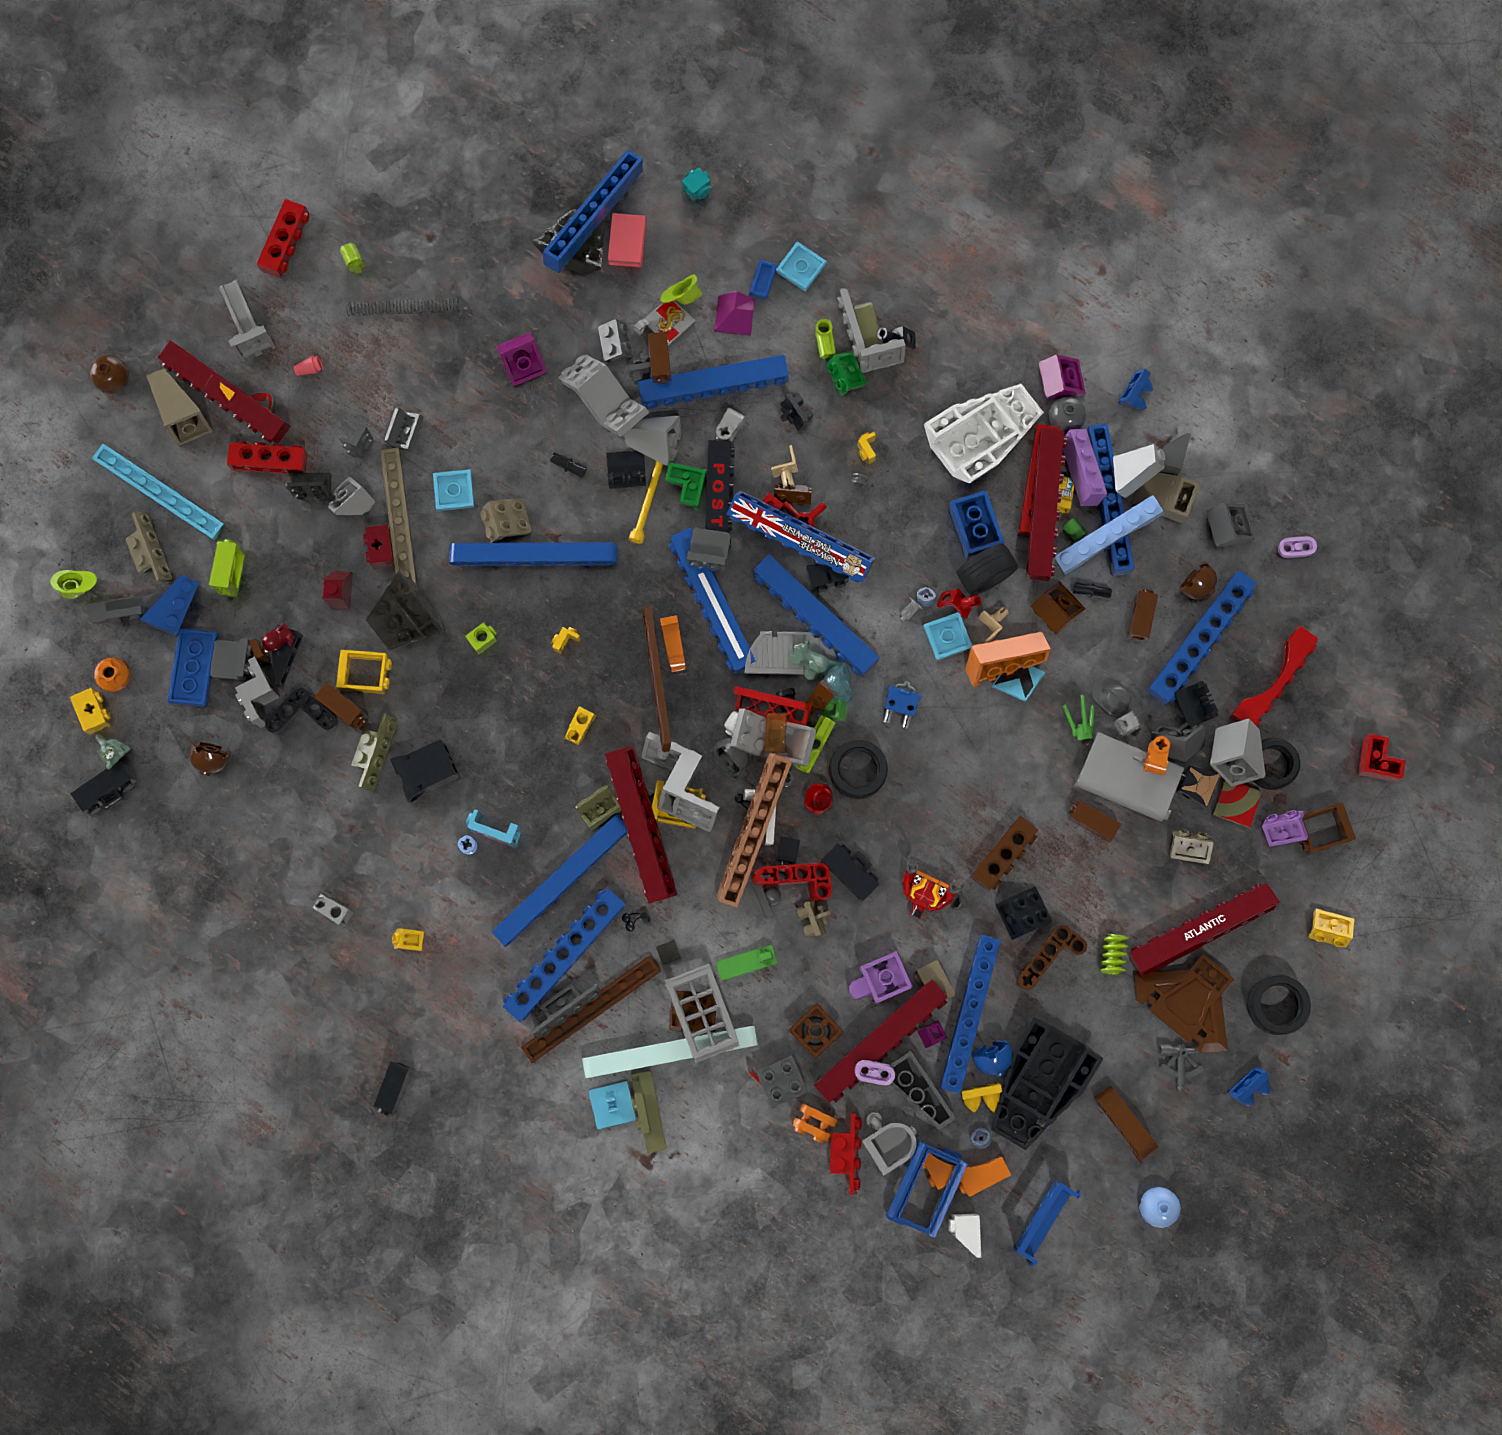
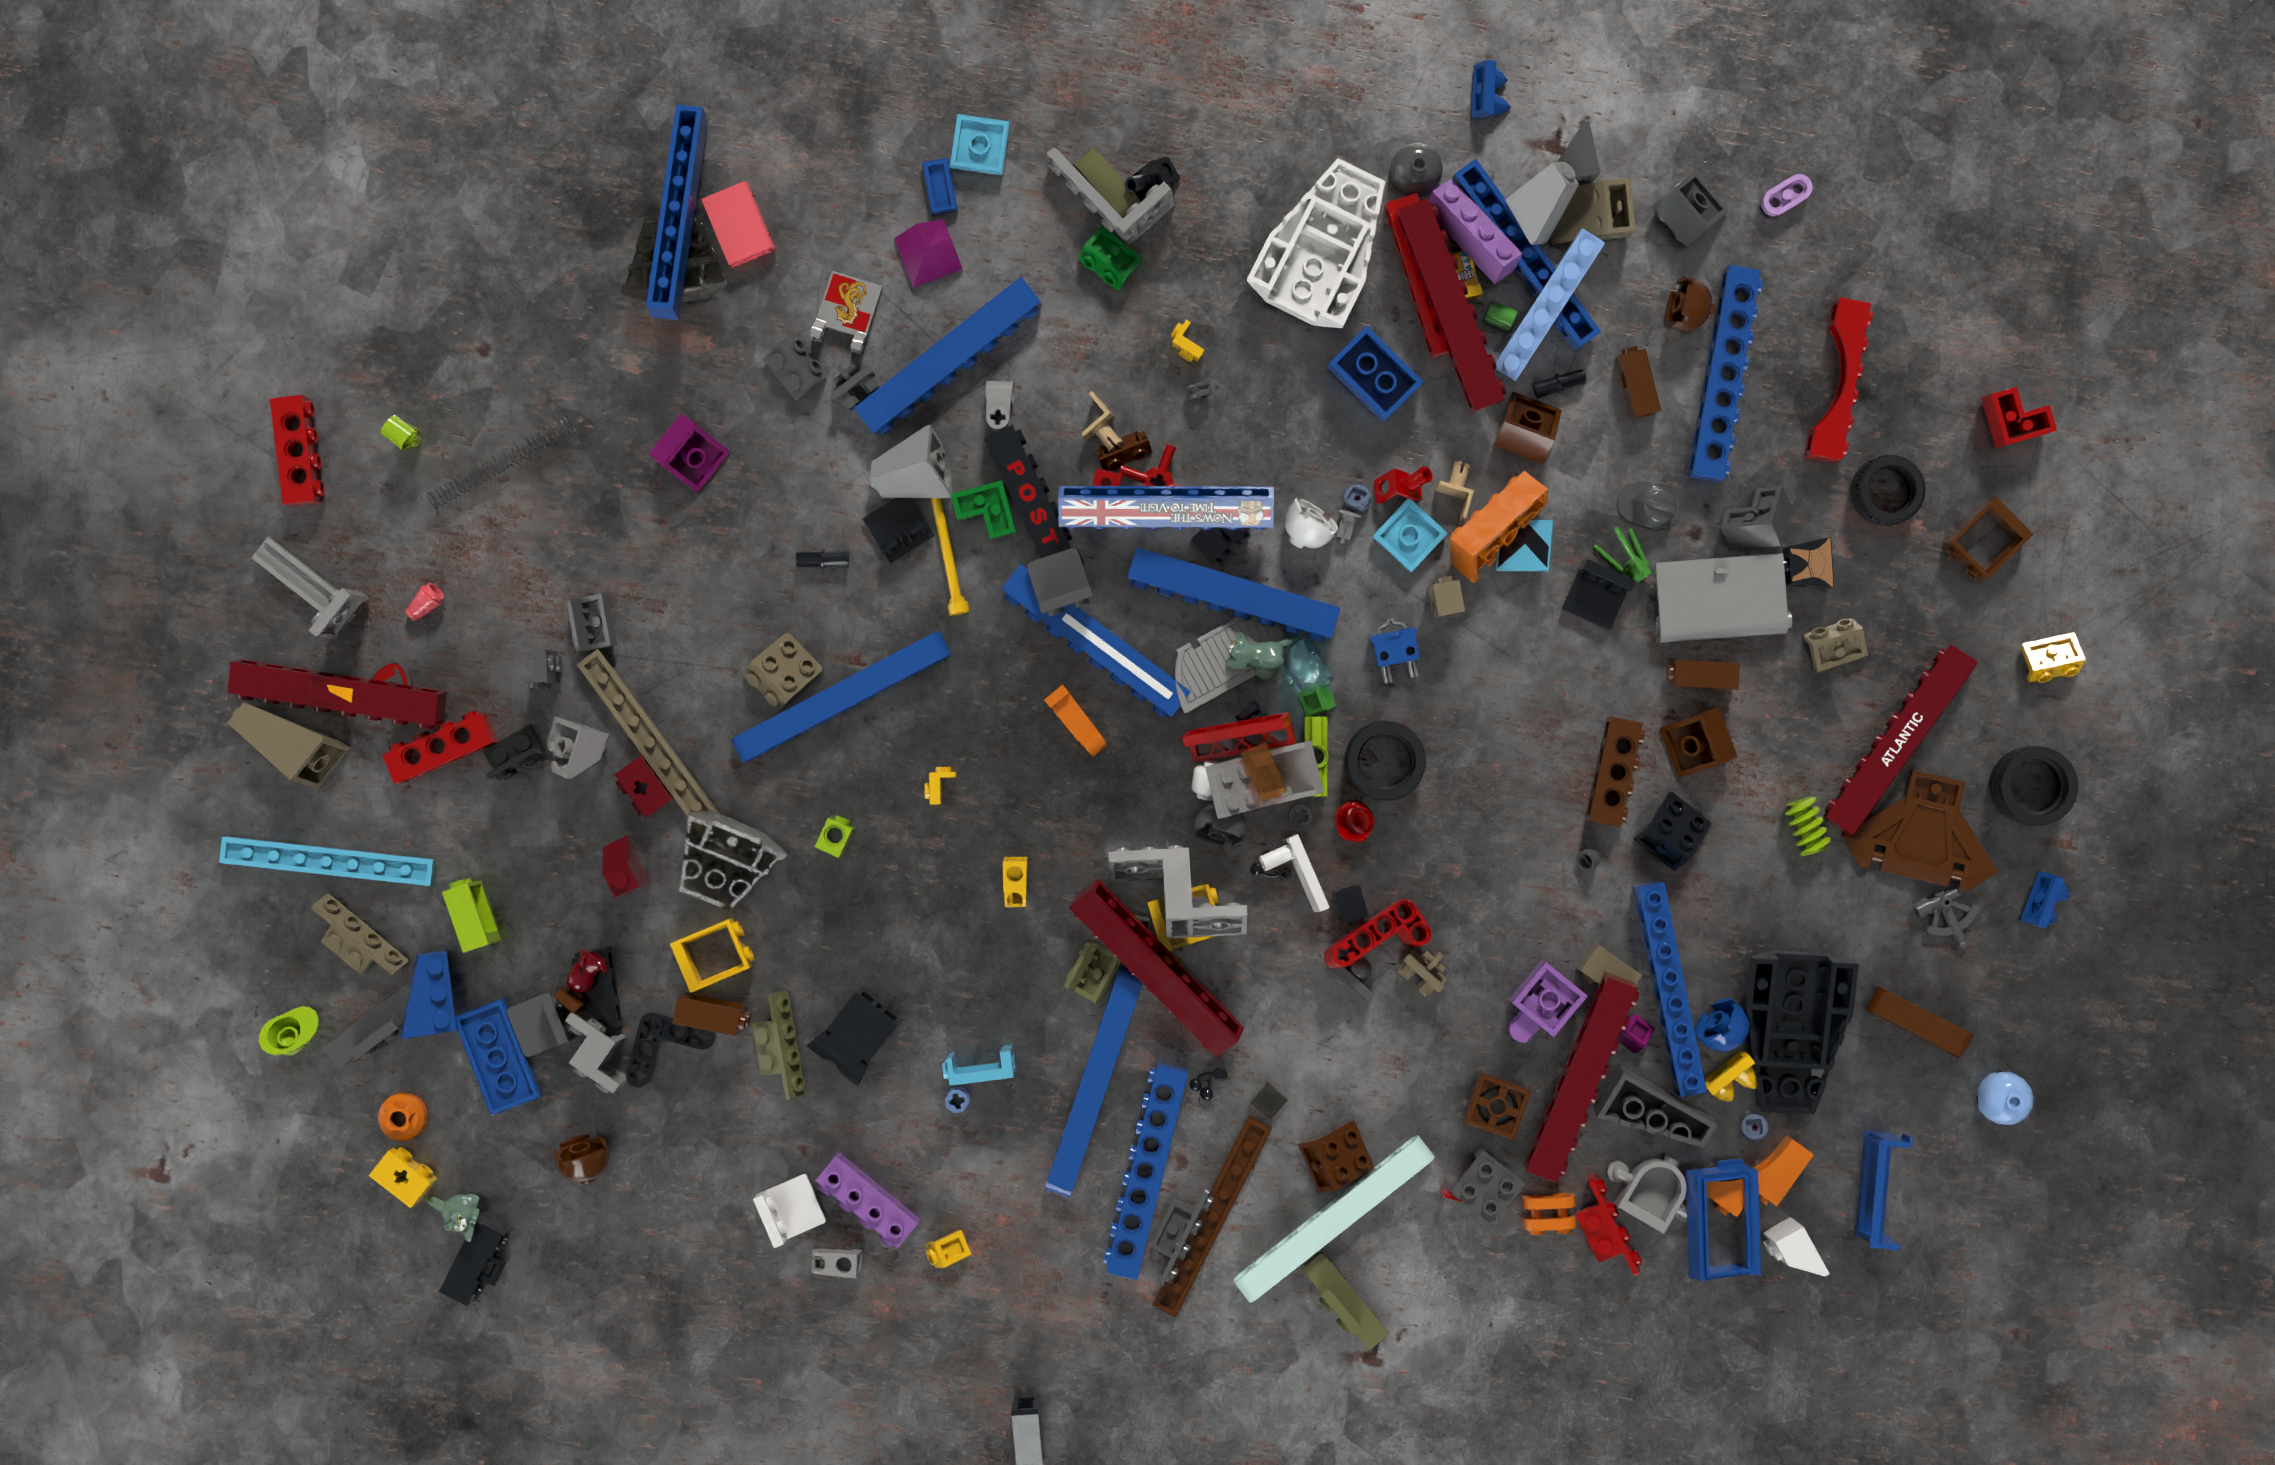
camera: 30 degrees left, 10 degrees up
reddish brown cylinder [90,355,129,394] -> none
medium azure plate [433,469,474,511] -> none
light grey bracket [558,354,649,437] -> none
medium azure piece [589,1081,636,1130] -> none
reddish brown tile [643,606,671,752] -> none
reddish brown brick [648,332,671,384] -> none
lime piece [660,274,702,305] -> none
light grey piece [665,964,740,1063] -> none
teal brick [682,167,712,201] -> none
nougat brick [716,752,792,908] -> none
bright green hinge [716,945,778,981] -> none
black hips [780,393,813,431] -> none
reddish brown plate [805,680,837,719] -> none
clear smoke tile [807,708,823,727] -> none
lime piece [815,319,836,359] -> none
black piece [821,843,880,902] -> none
lavender plate [855,1060,895,1085] -> none
torso [902,859,963,920] -> none
black tyre [957,543,1018,596] -> none
reddish brown beam [1016,925,1087,990] -> none
magenta slope [1039,354,1086,400] -> none
light grey leg [1113,711,1141,738] -> none
orange piece [1144,736,1170,776] -> none
black hinge [1174,681,1219,727] -> none
light grey slope [1210,718,1265,787] -> none
tile [1212,779,1262,828] -> none
medium lavender bracket [1262,810,1308,847] -> none
none -> white bracket [753,1173,826,1248]
none -> medium lavender brick [815,1152,920,1248]
none -> white cylinder [1284,498,1338,549]
none -> dark tan brick [1427,576,1465,619]
none -> black bracket [1562,559,1637,630]
none -> reddish brown slope [1660,707,1737,778]

